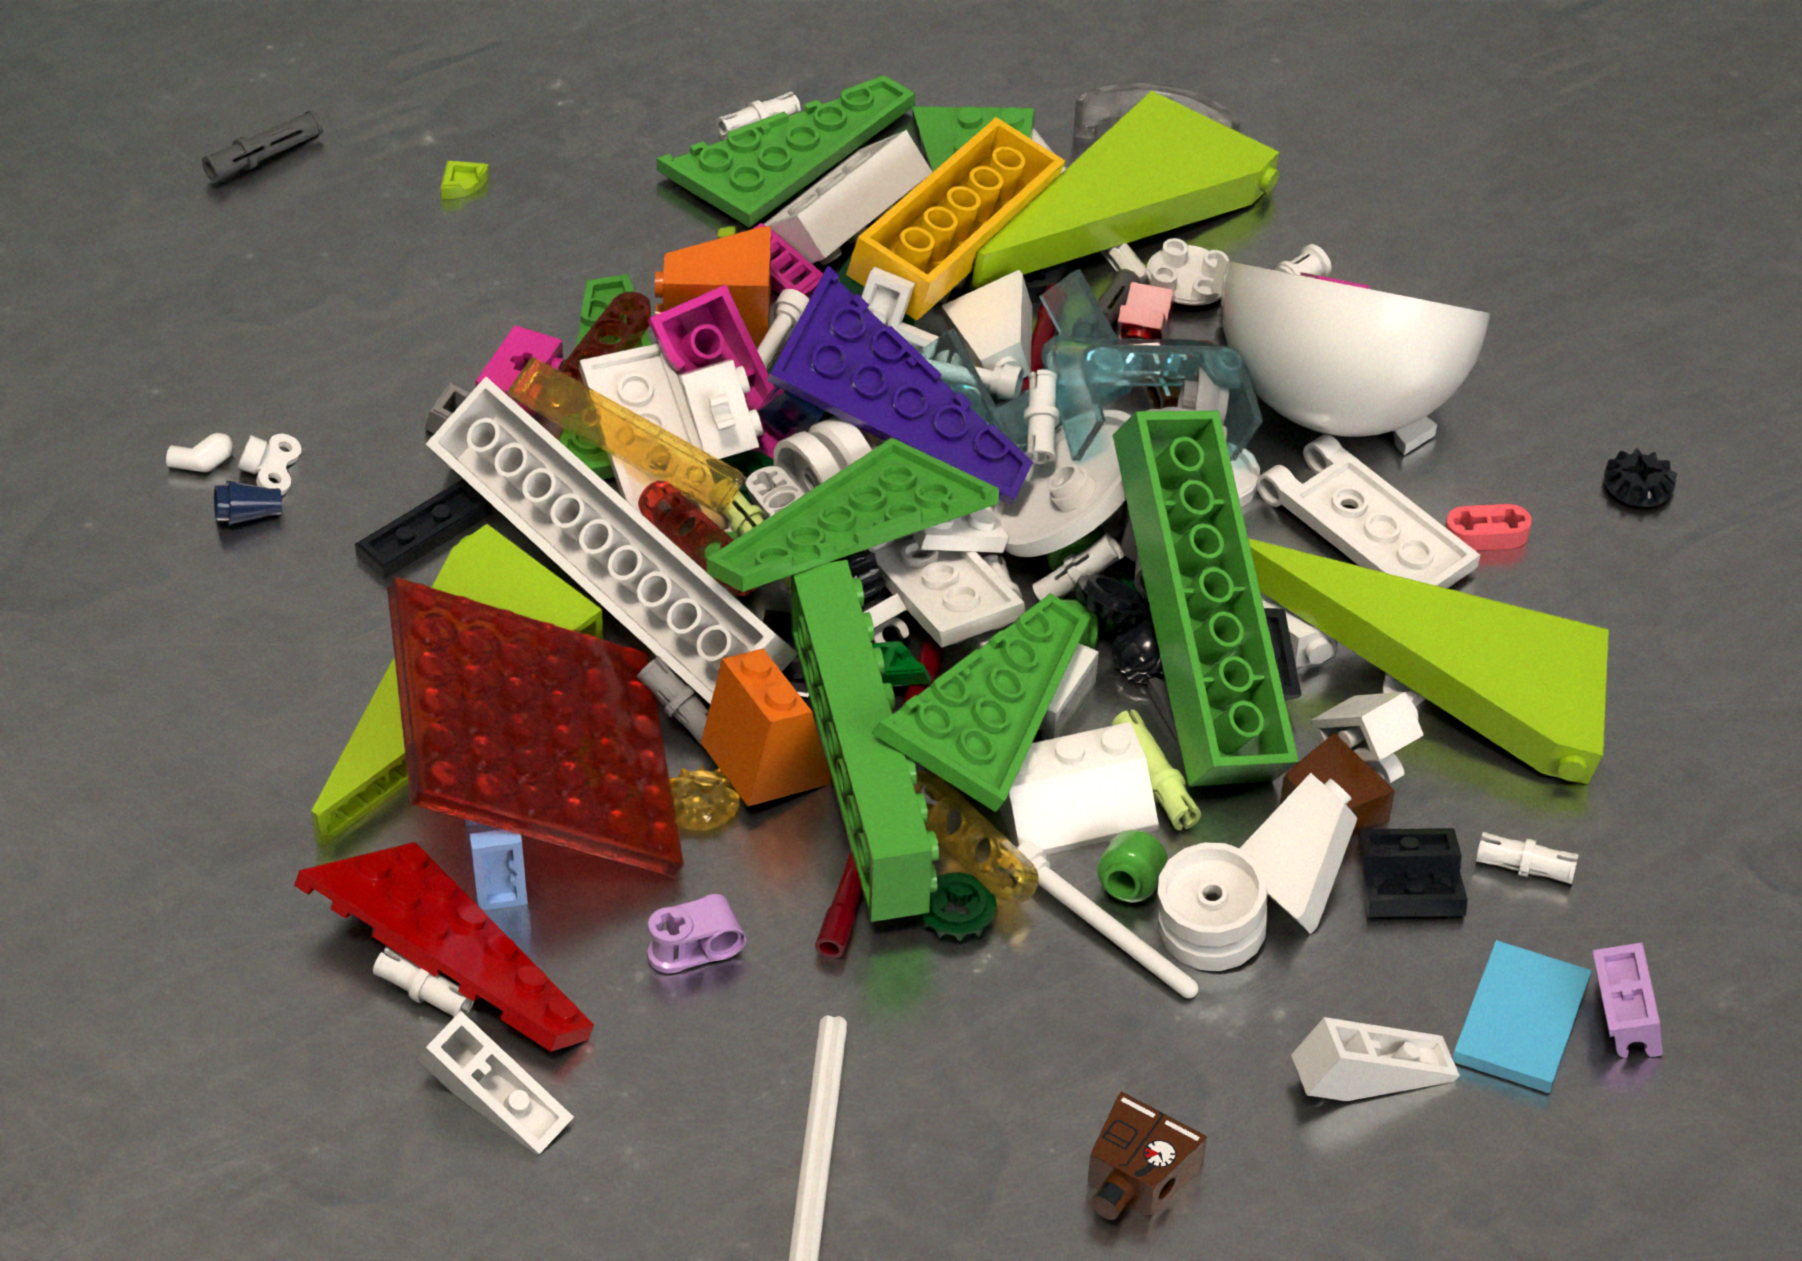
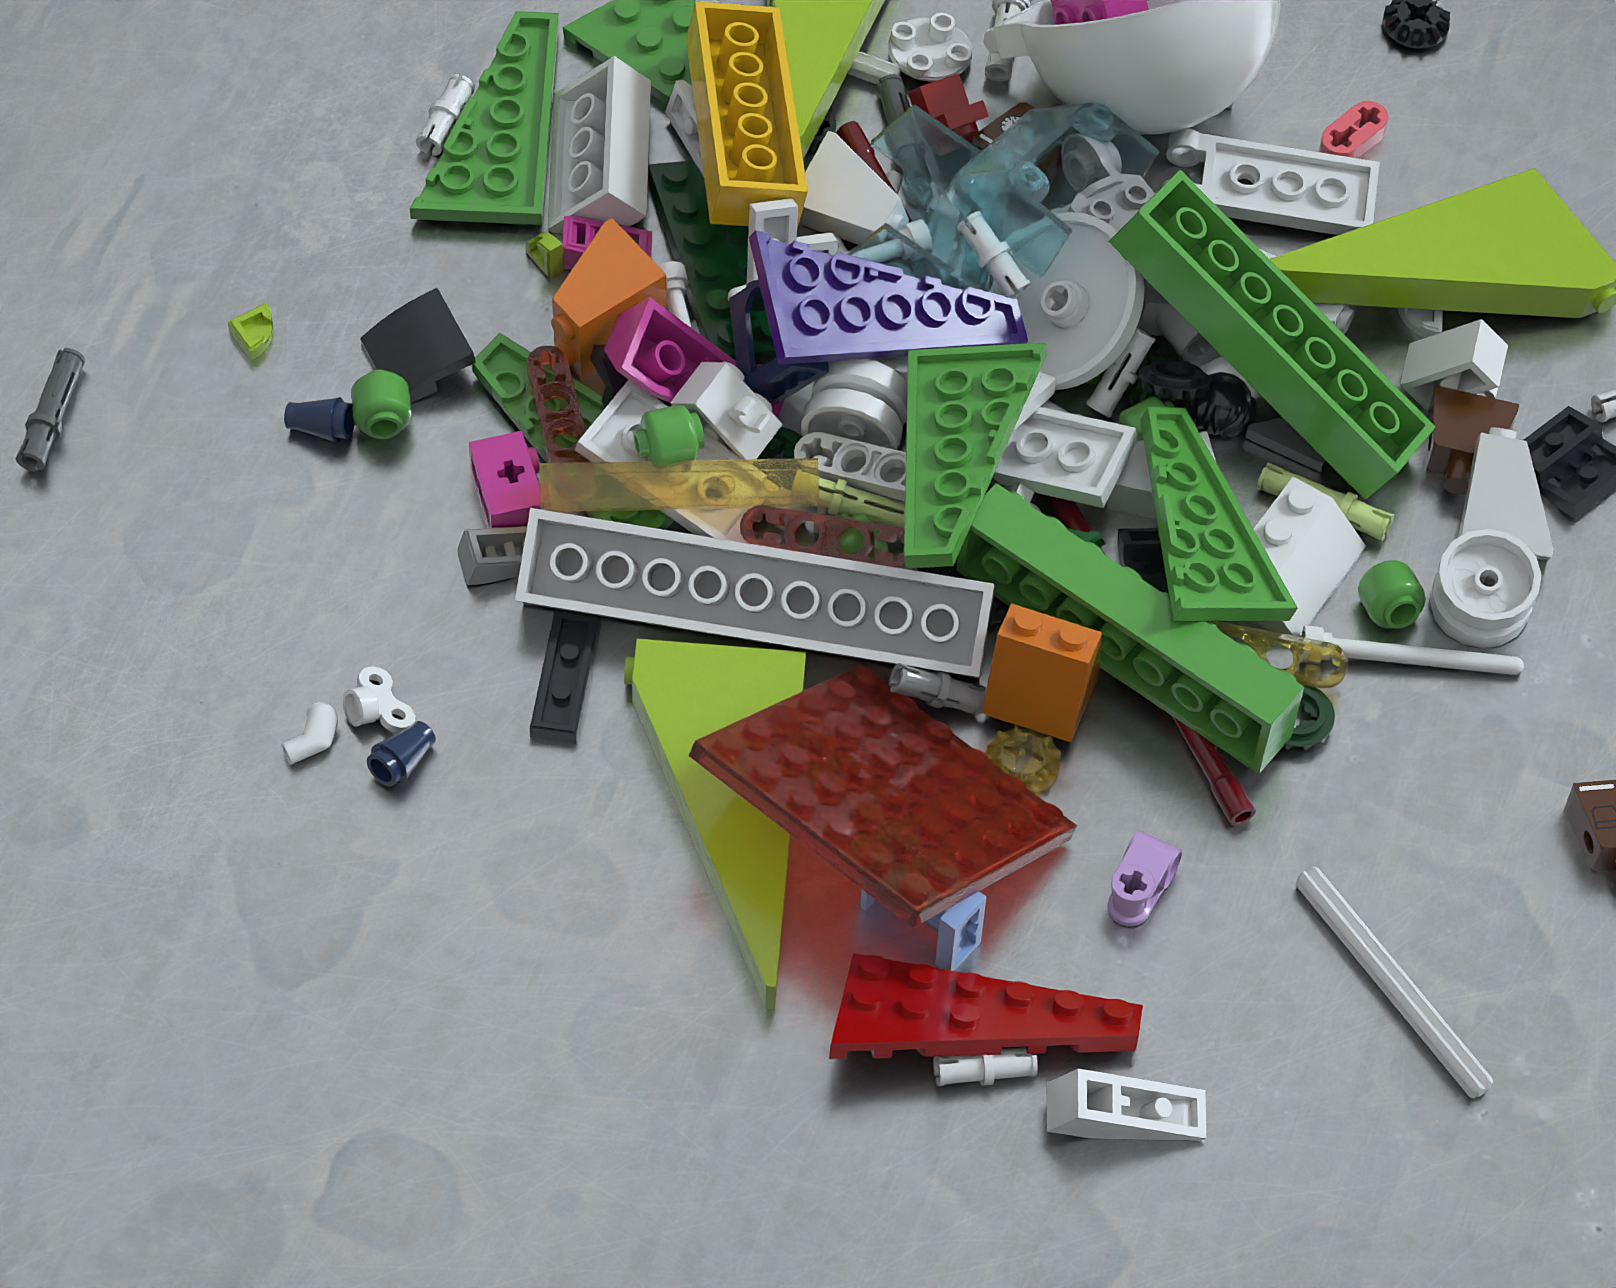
camera: 40 degrees left, 10 degrees up
none -> dark blue cone [284,397,355,443]
none -> bright green head [351,370,412,439]
none -> black slope [360,288,476,403]
none -> bright green head [633,405,705,469]

